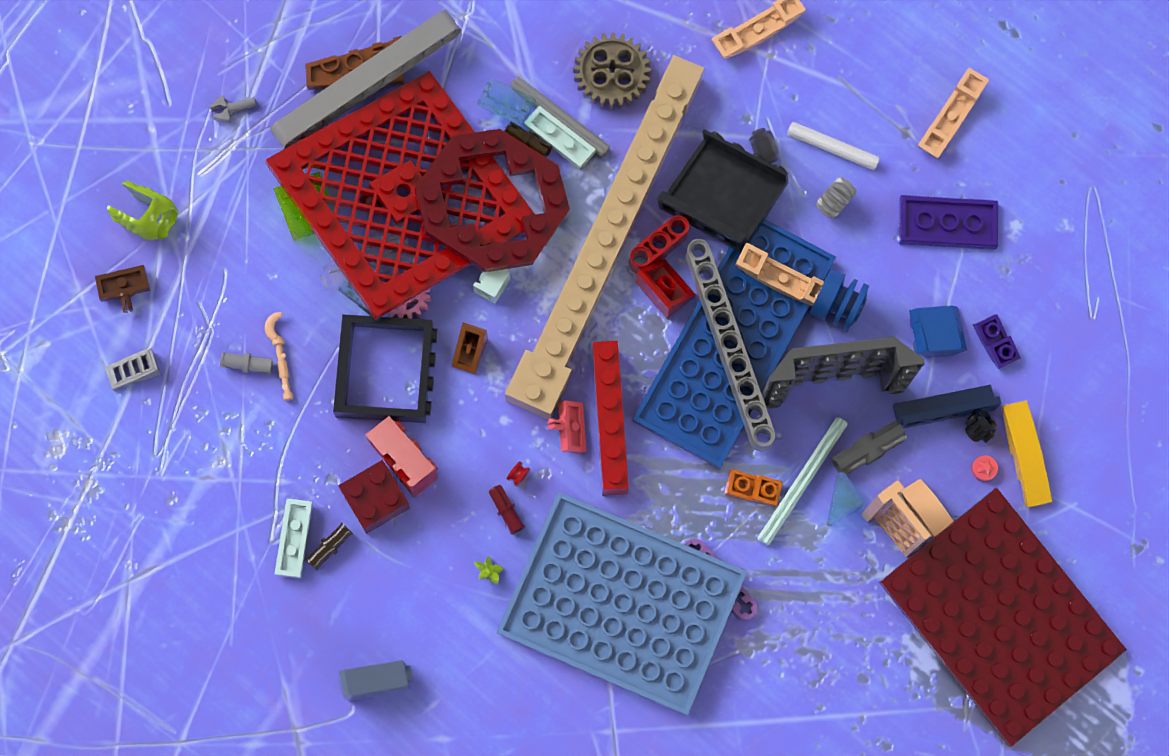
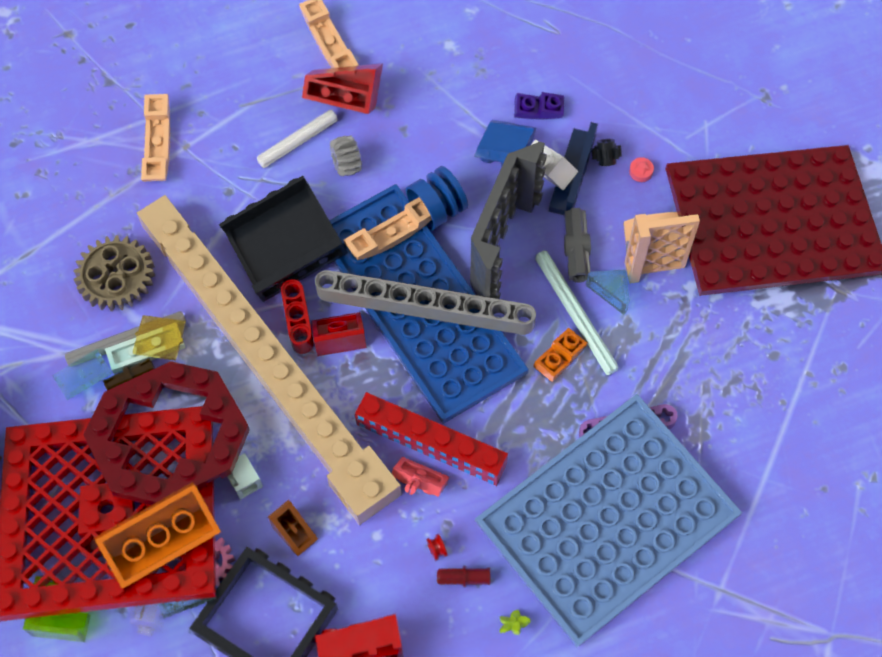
camera: 55 degrees left, 10 degrees down
clear smoke brick [749,128,779,164] -> none
dark purple tile [899,195,998,250] -> none
yellow slope [1001,400,1052,507] -> none
none -> orange slope [95,482,221,589]
none -> clear yellow piece [132,315,186,361]
none -> red wedge [302,63,383,114]
none -> white brick [531,139,578,190]

